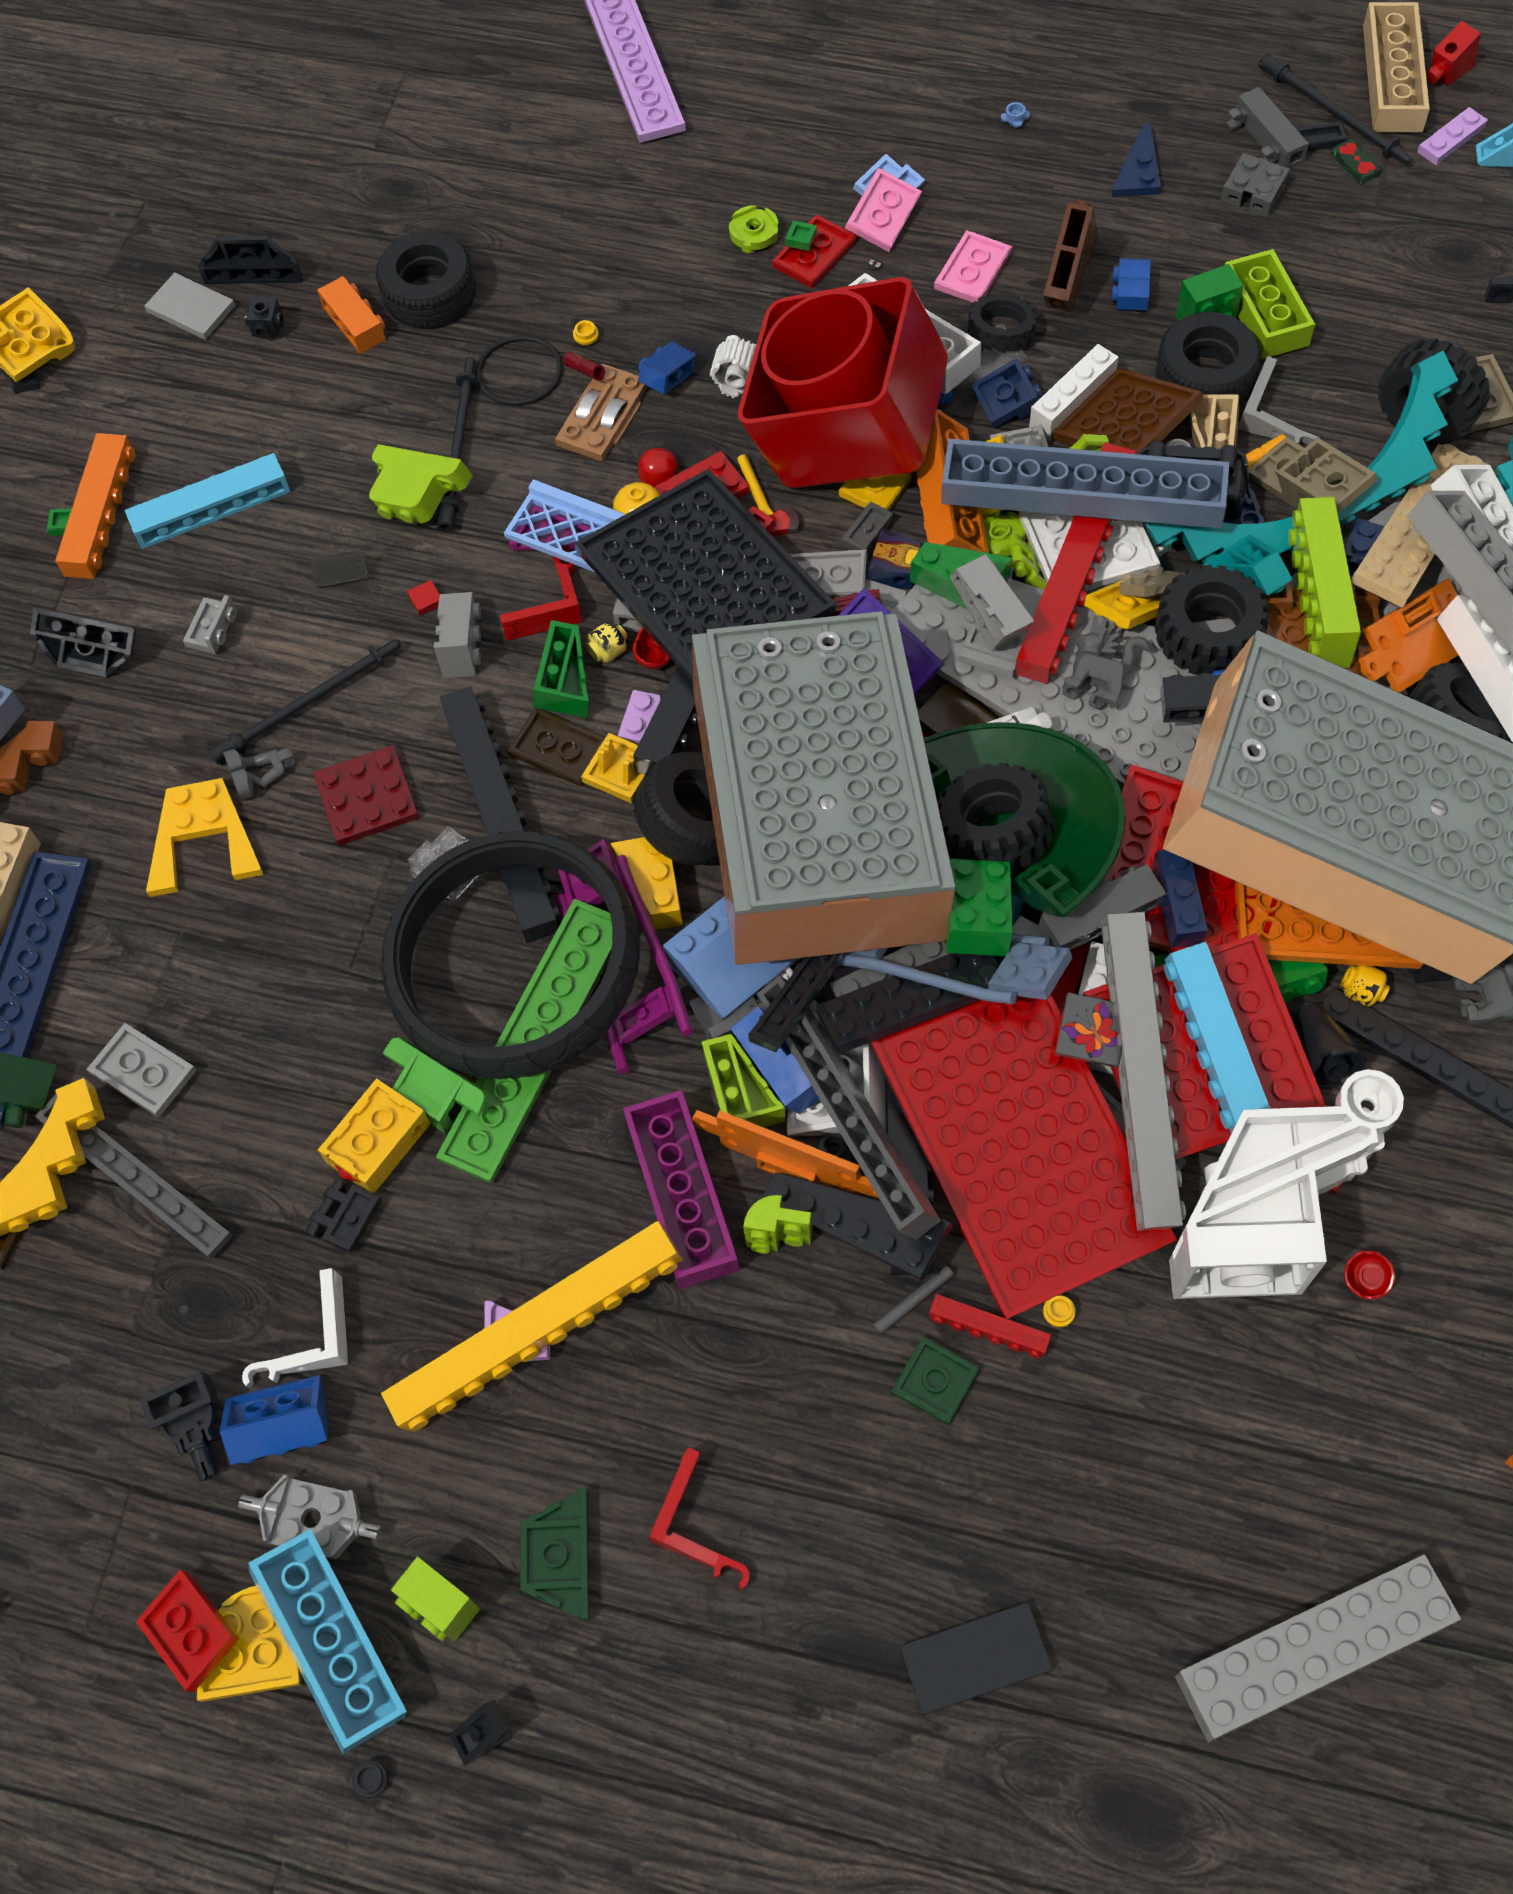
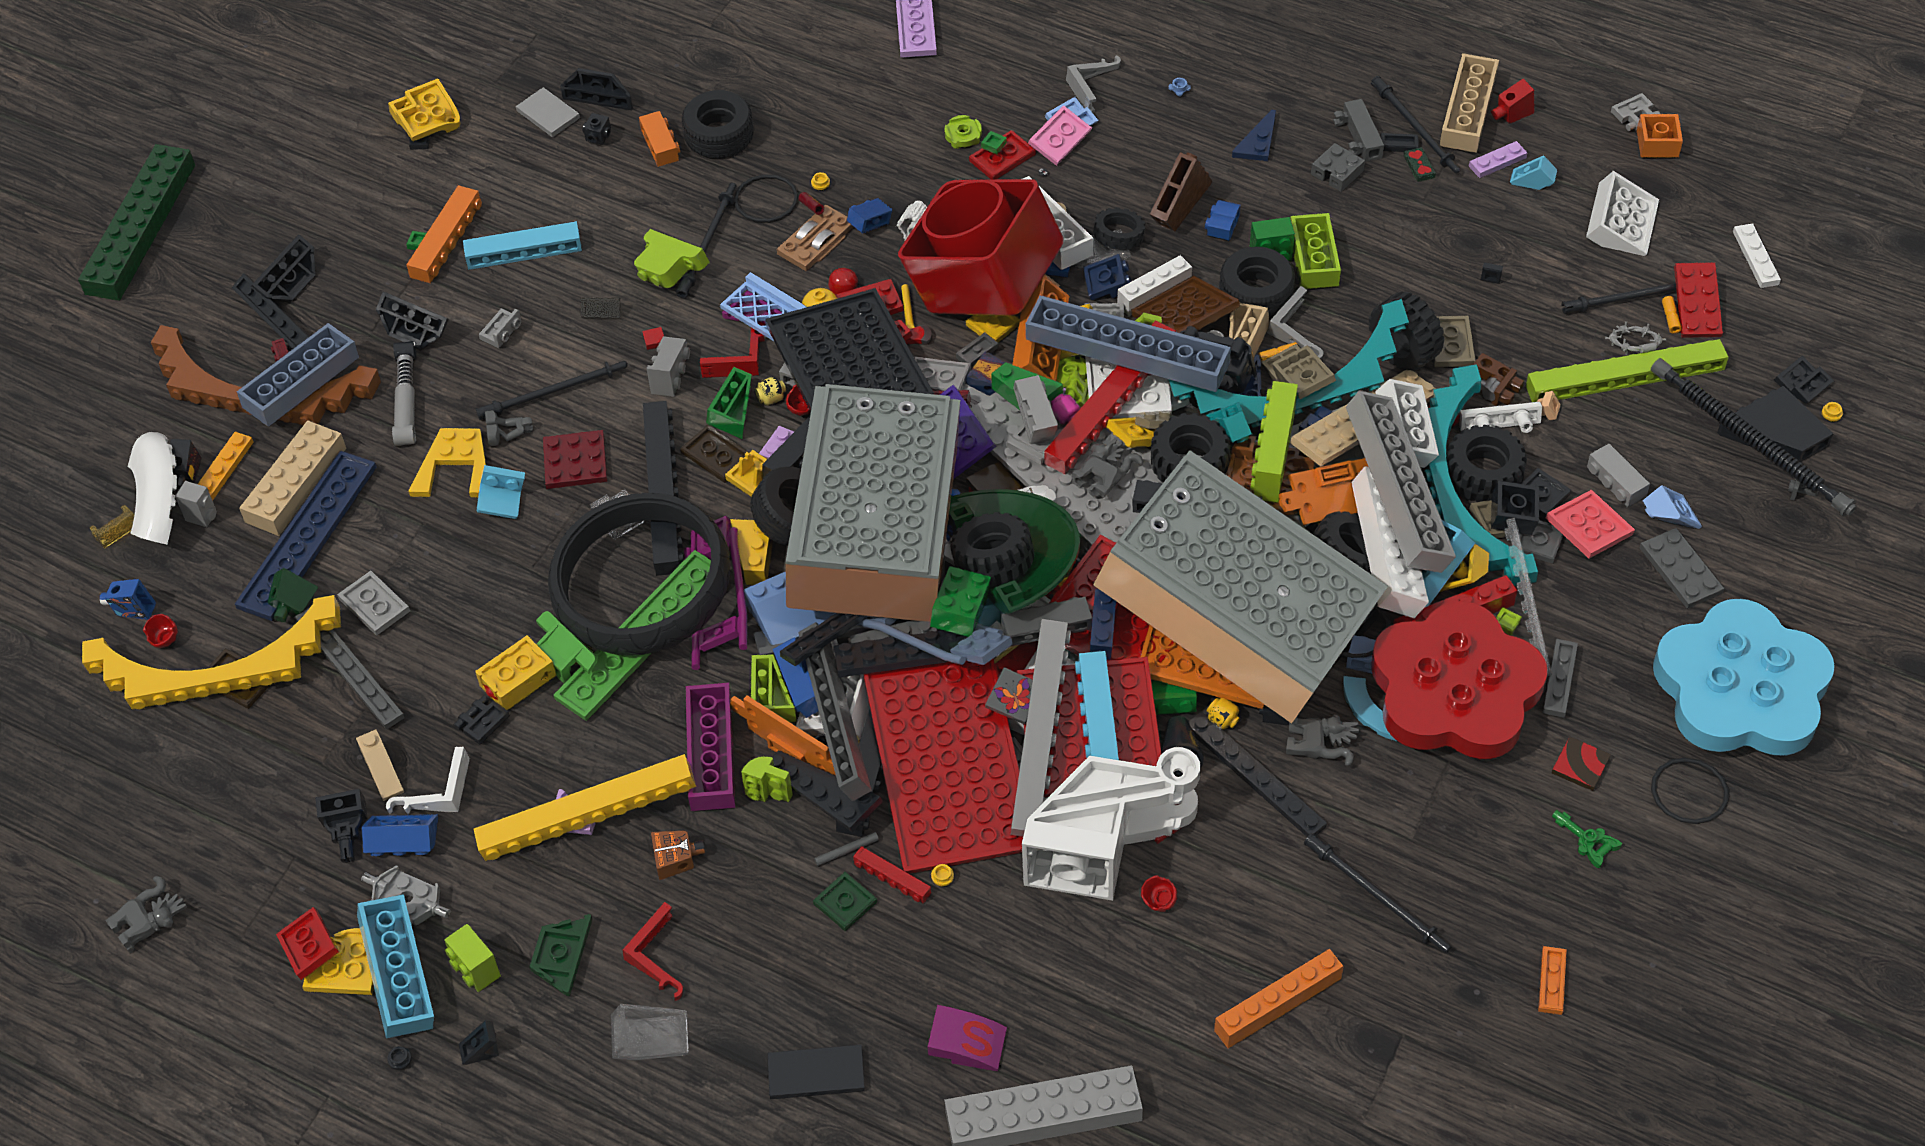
camera: 10 degrees right, 10 degrees down
bright pink tile [934,230,1012,303] -> none
none -> tan slope [356,730,404,801]
none -> light grey piece [392,341,417,446]
none -> medium azure bracket [476,465,525,519]
none -> clear slope [611,1004,689,1060]
none -> dark orange torso [651,831,705,880]
none -> magenta slope [928,1005,1007,1071]
none -> dark pink head [1051,394,1080,424]
none -> light grey hinge [1066,55,1121,113]

